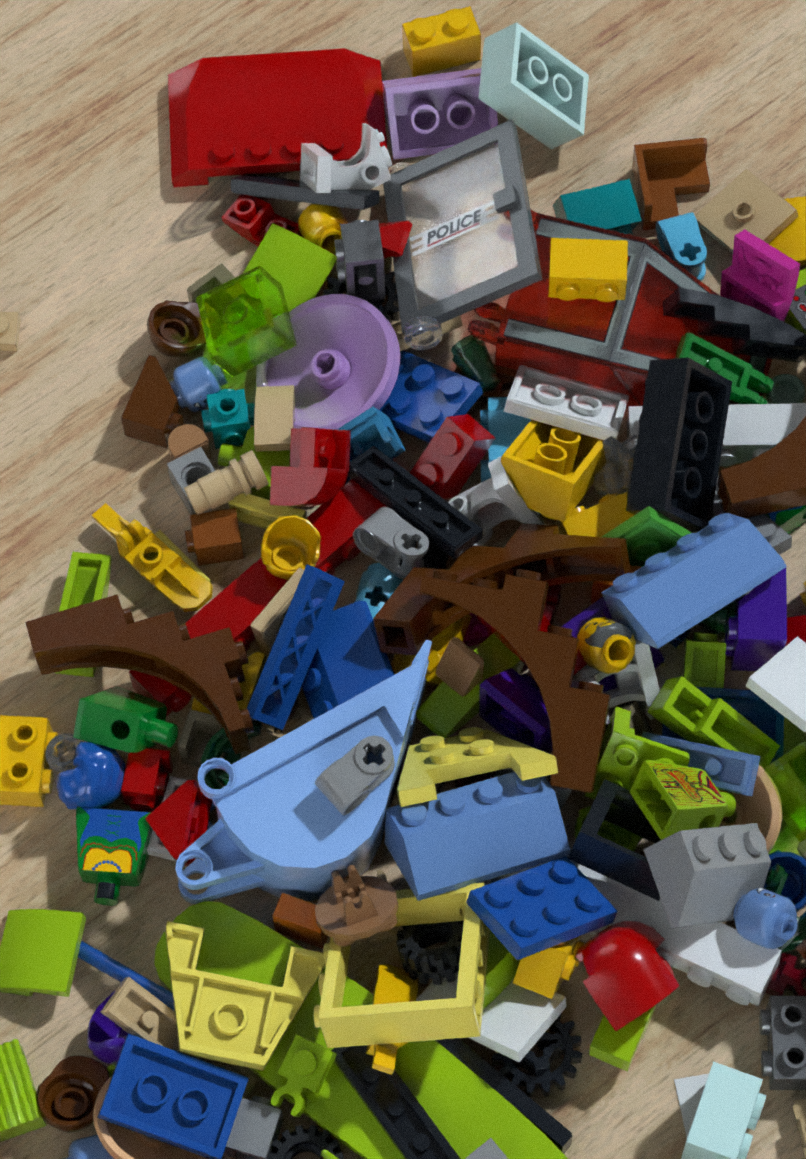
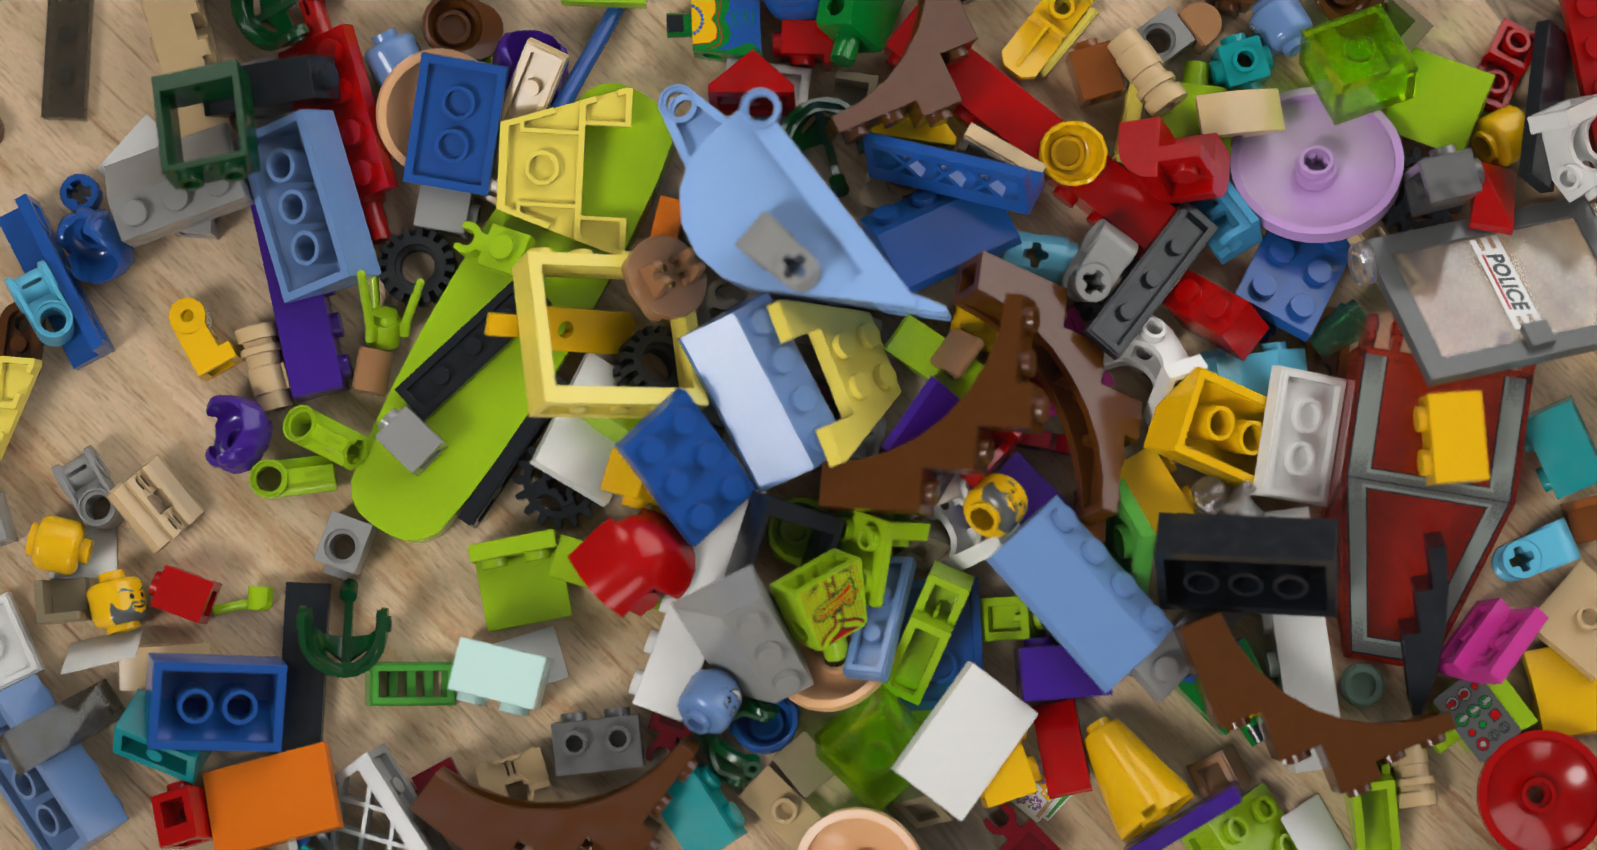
camera: 80 degrees right, 20 degrees up
green hinge [675,332,774,404] -> none
none -> lime bracket [467,529,572,632]

